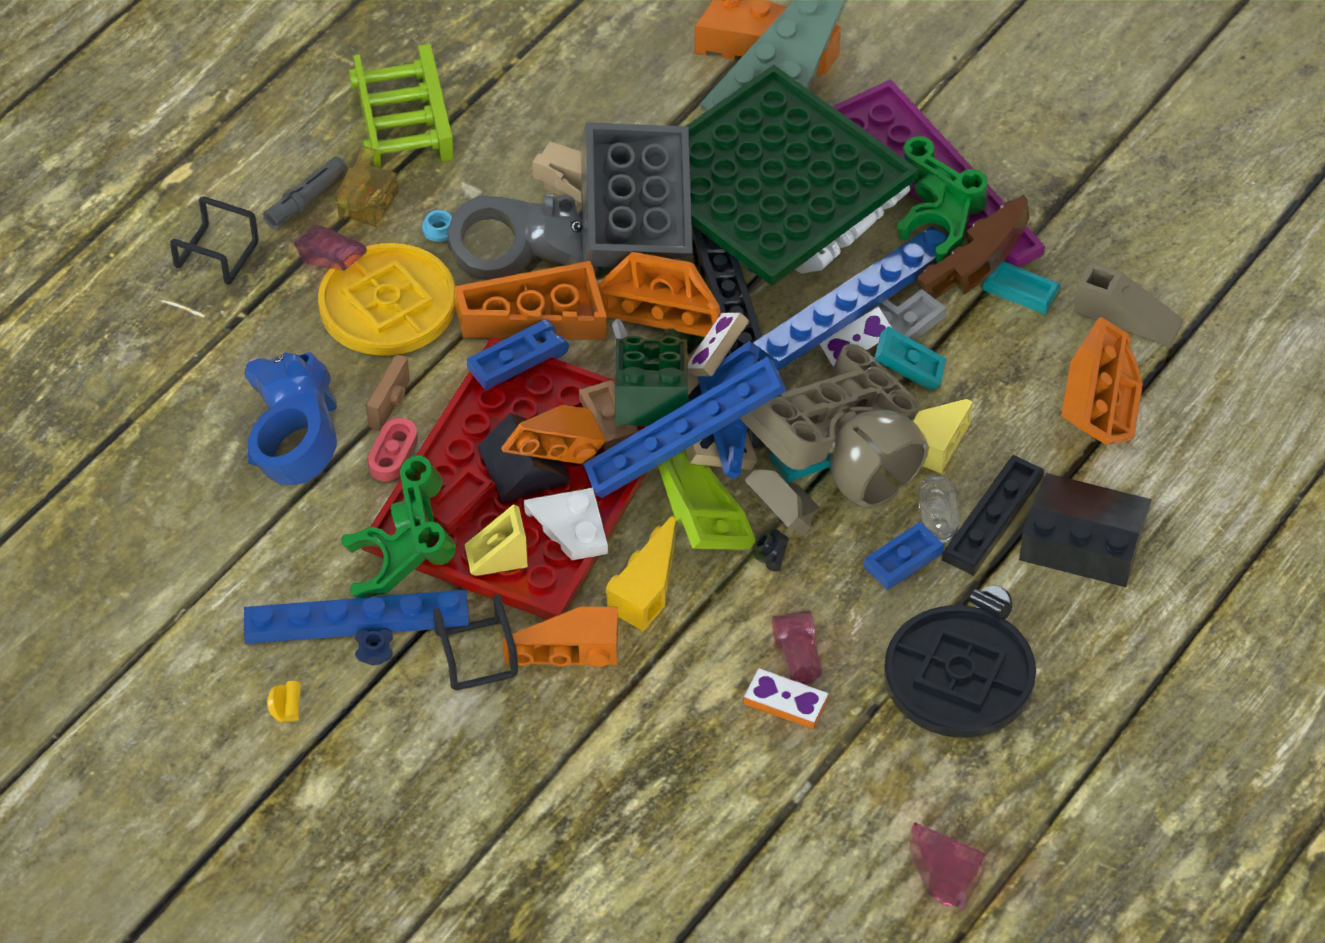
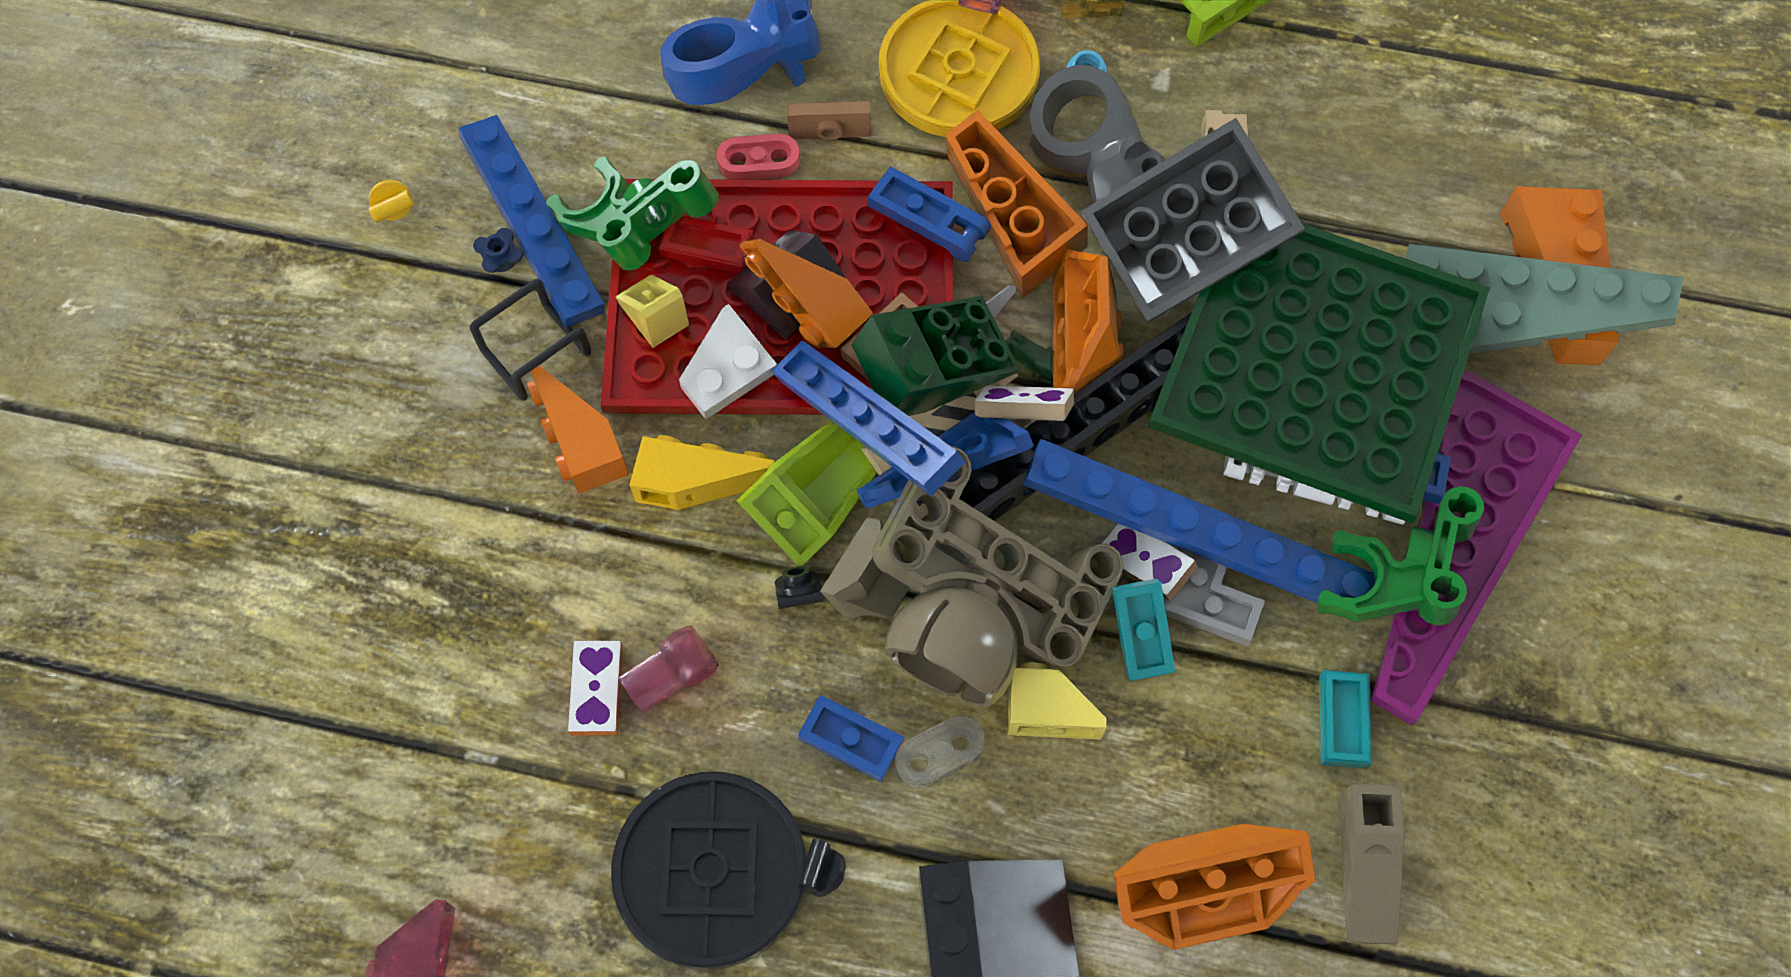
camera: 65 degrees right, 15 degrees up
reddish brown slope [918,195,1030,299] -> none
black tile [942,455,1045,576] -> none

